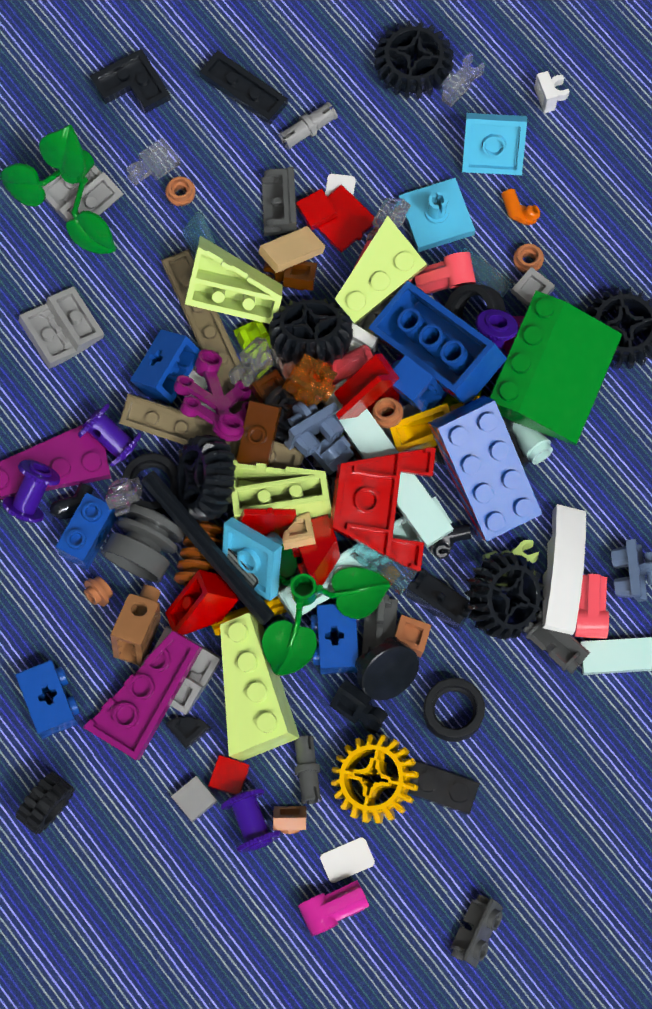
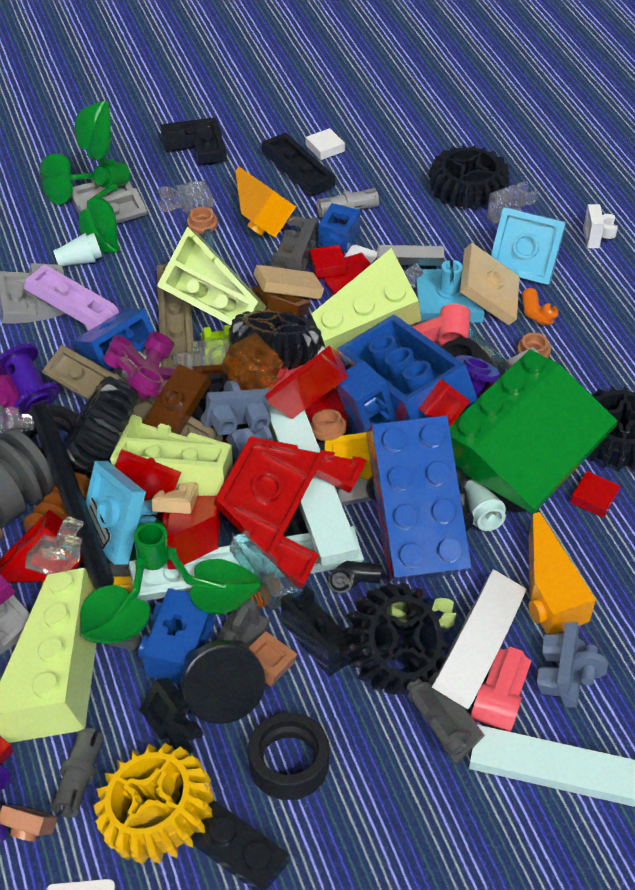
camera: 15 degrees right, 25 degrees down
none -> lavender plate [24,264,119,331]
none -> clear plate [25,516,83,575]
none -> light aqua cone [53,232,103,267]
none -> light orange slope [235,166,296,238]
none -> white tile [306,128,345,160]
none -> blue brick [318,203,361,252]
none -> light grey slope [377,245,444,267]
none -> red tile [418,379,470,426]
none -> tan plate [460,243,520,325]
none -> light orange slope [528,512,596,634]
none -> red tile [570,471,620,518]

